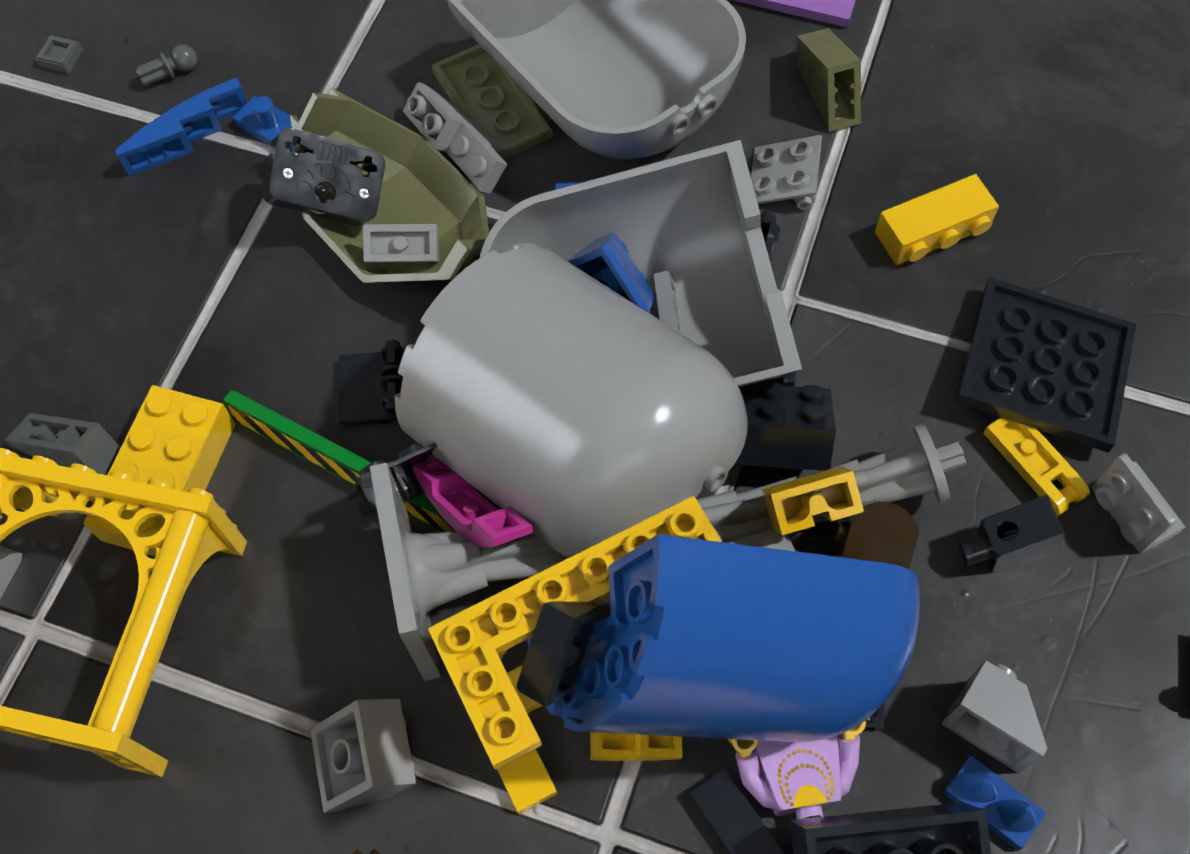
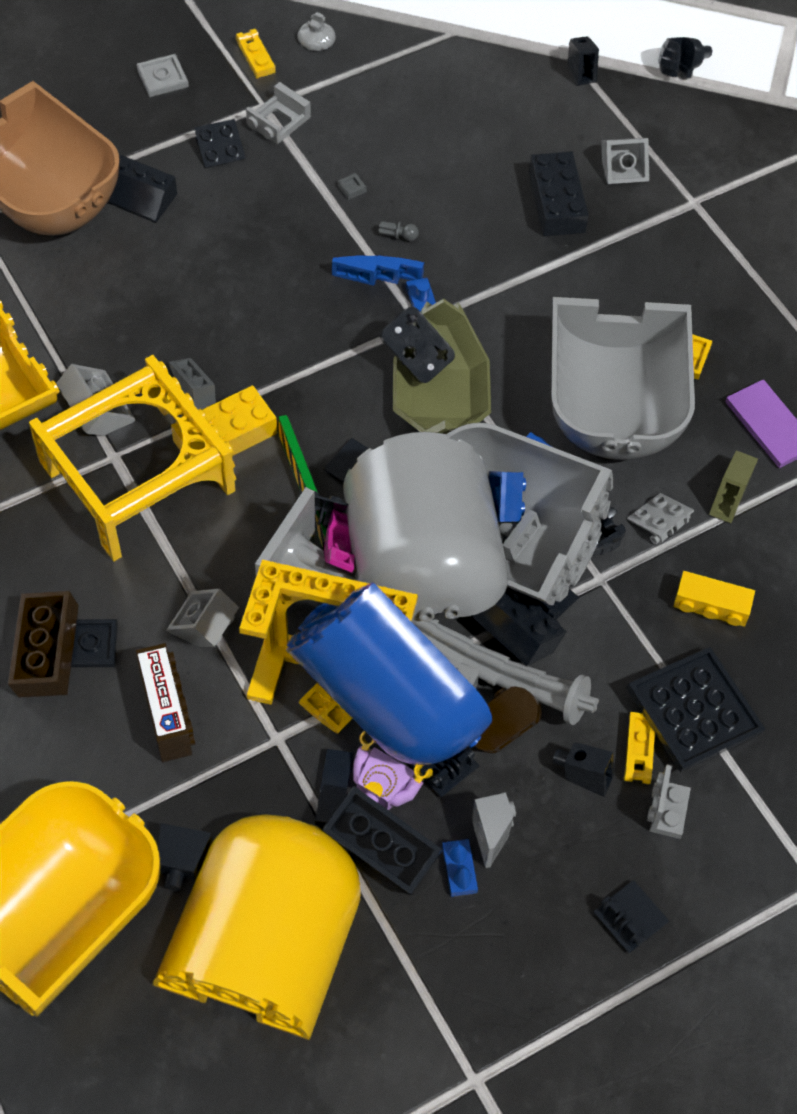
camera: 35 degrees right, 5 degrees down
light grey tile [363,224,440,262] -> none
light grey slope [403,82,507,194] -> none
olive tile [431,44,553,161] -> none
black slope [517,601,600,707] -> none
yellow brick [762,466,864,535] -> none

